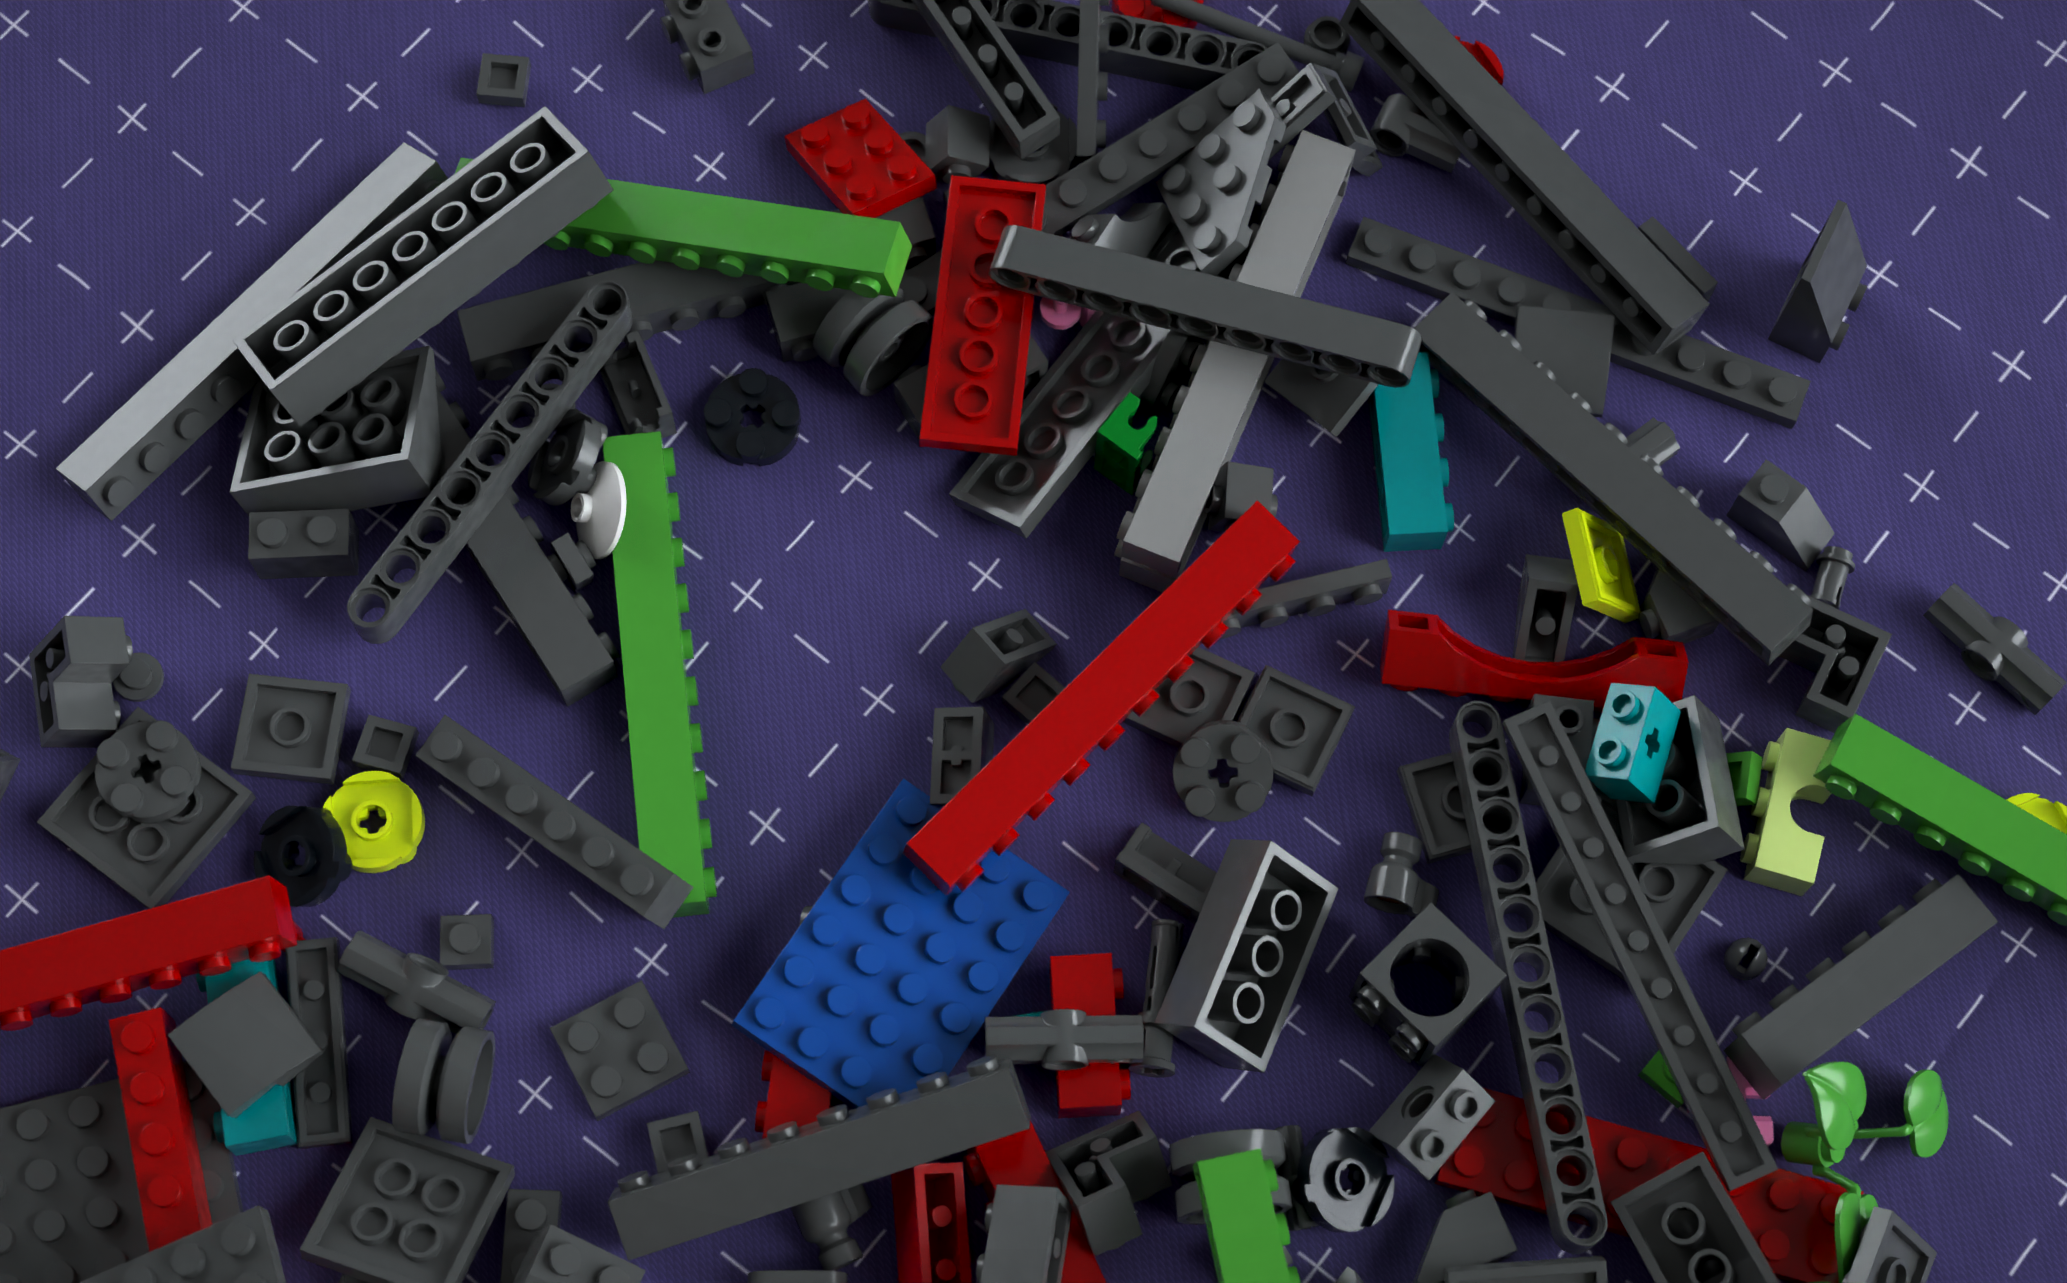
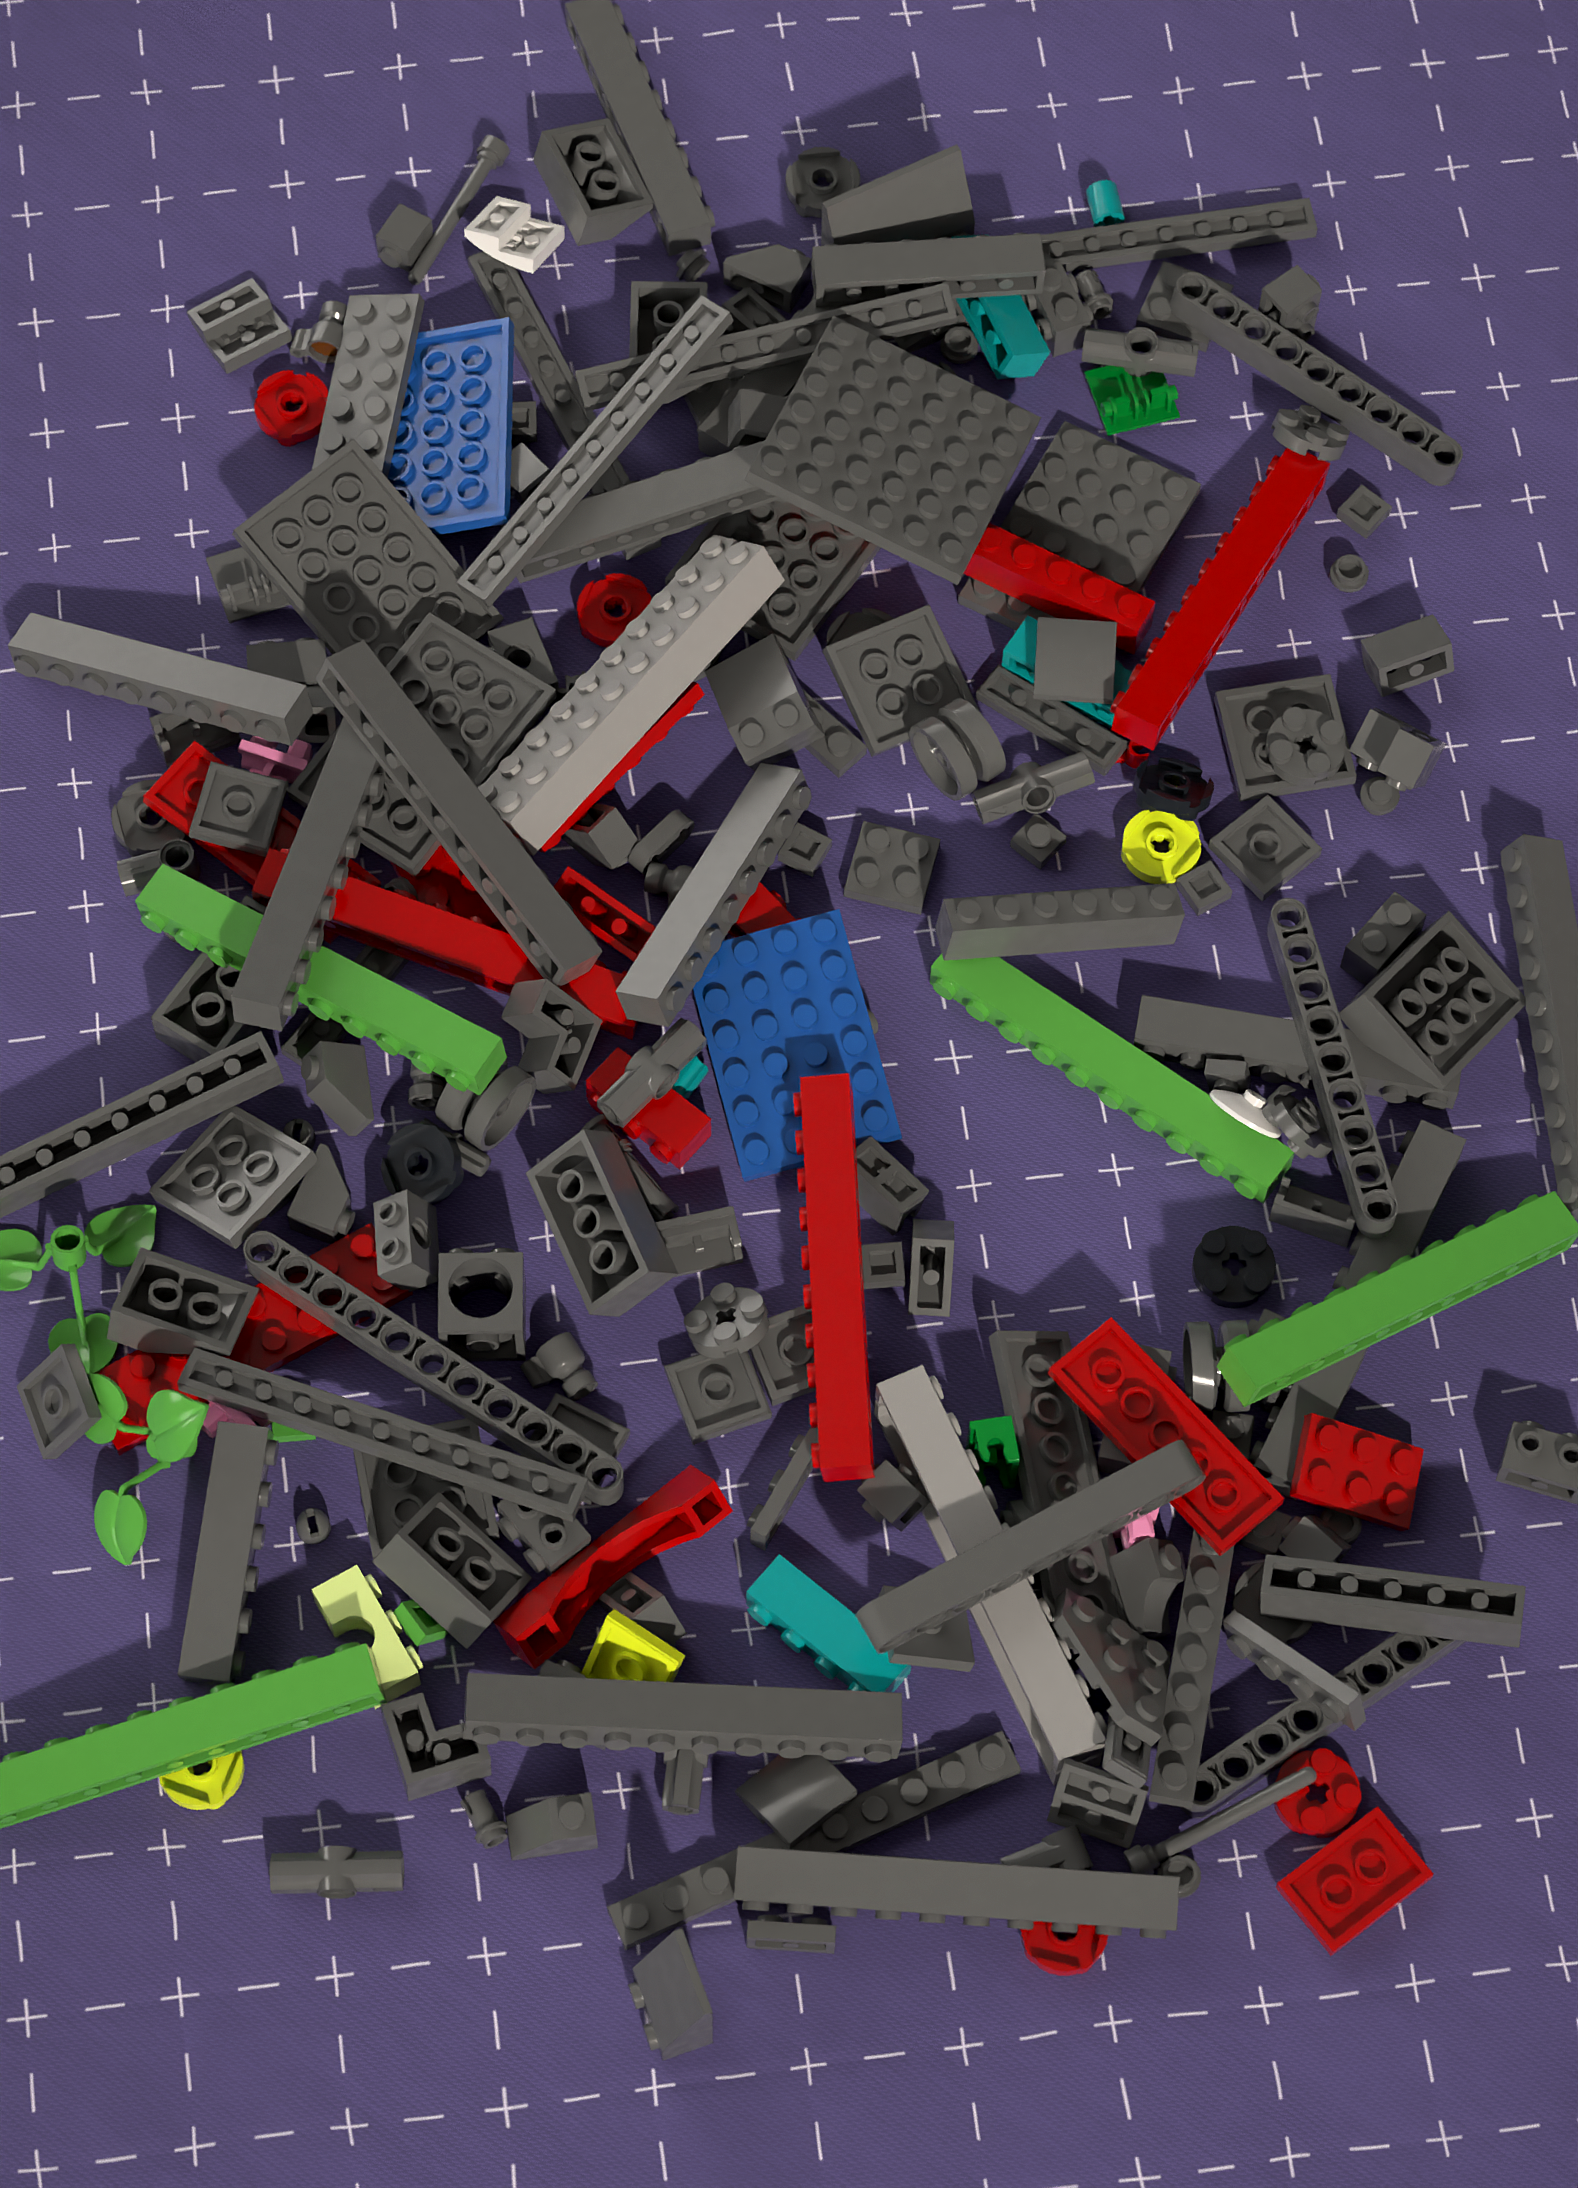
camera: 135 degrees right, 5 degrees down
dark grey brick [233,106,613,427] -> none
teal brick [1585,683,1681,804] -> none

